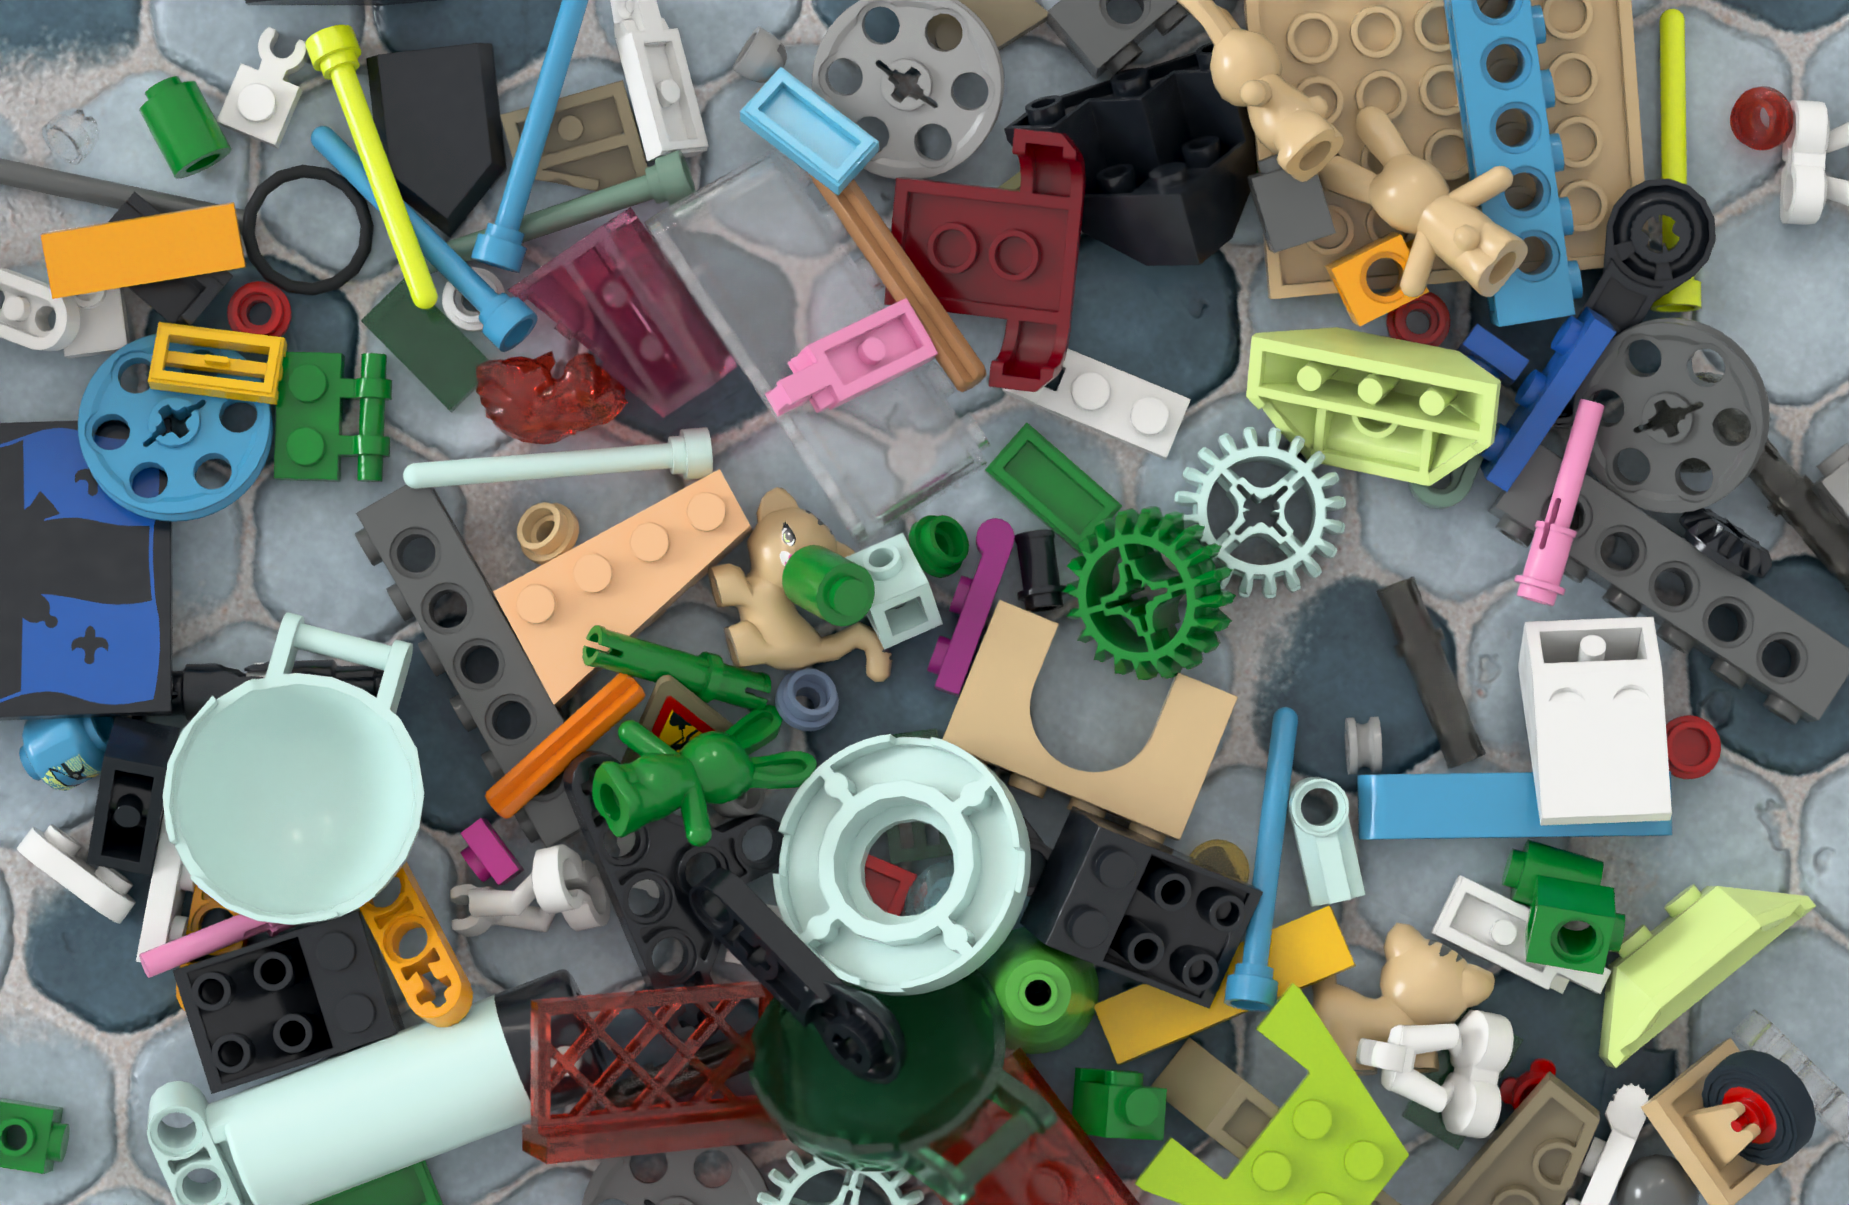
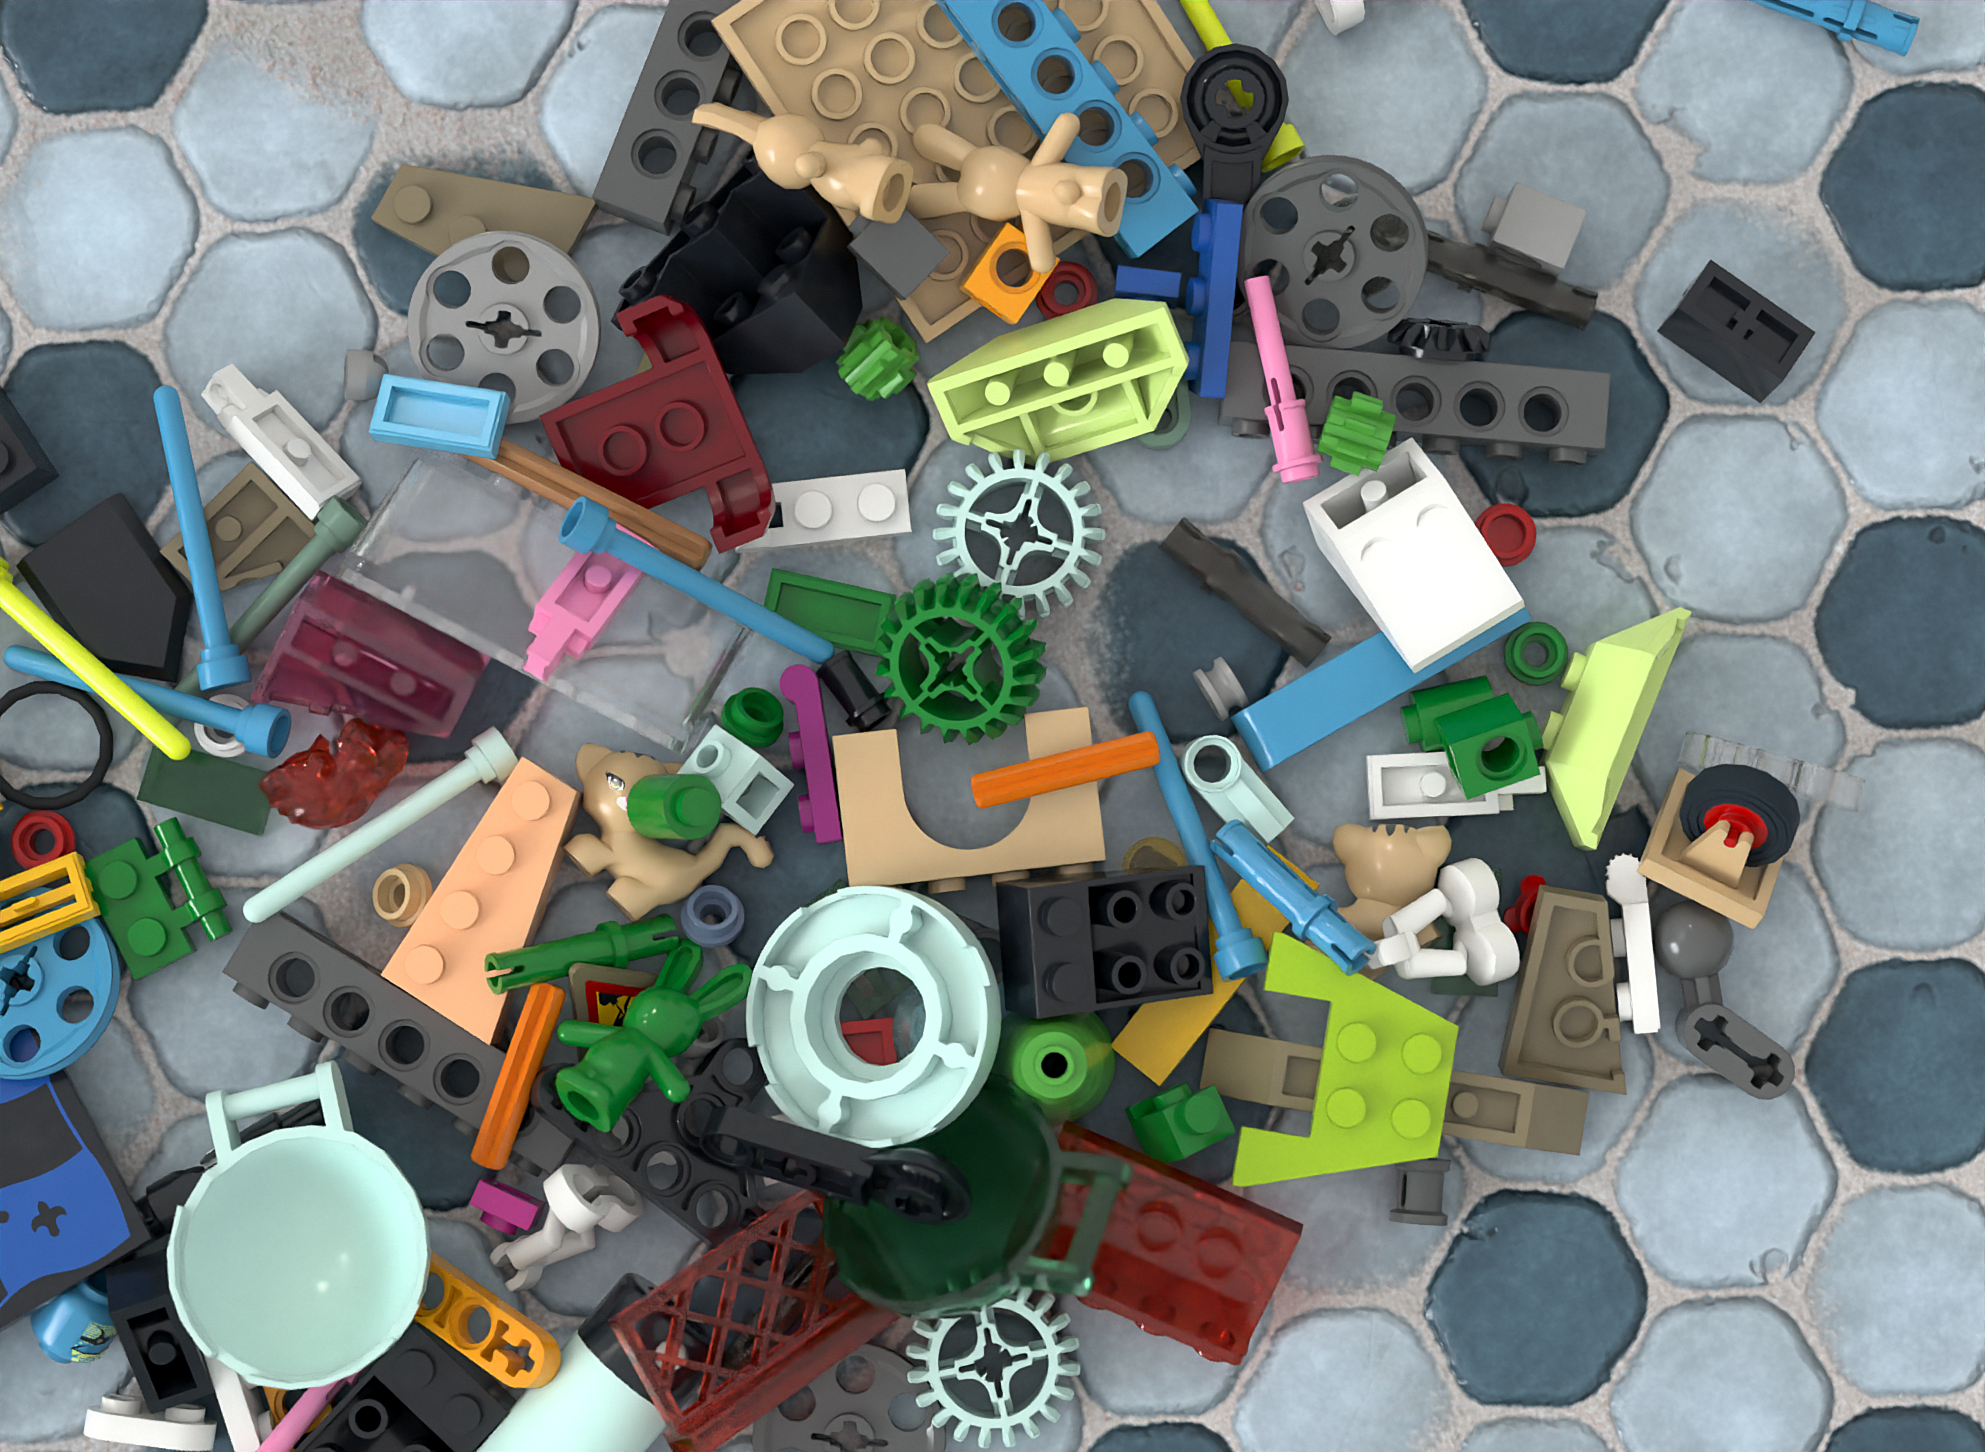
camera: 30 degrees left, 0 degrees up
none -> dark azure piece [558,496,835,665]
none -> bright green gear [835,316,920,401]
none -> orange axle [970,731,1161,809]
none -> dark azure pin [1210,819,1376,976]
none -> bright green gear [1317,391,1396,476]
none -> green plate [1503,622,1568,686]

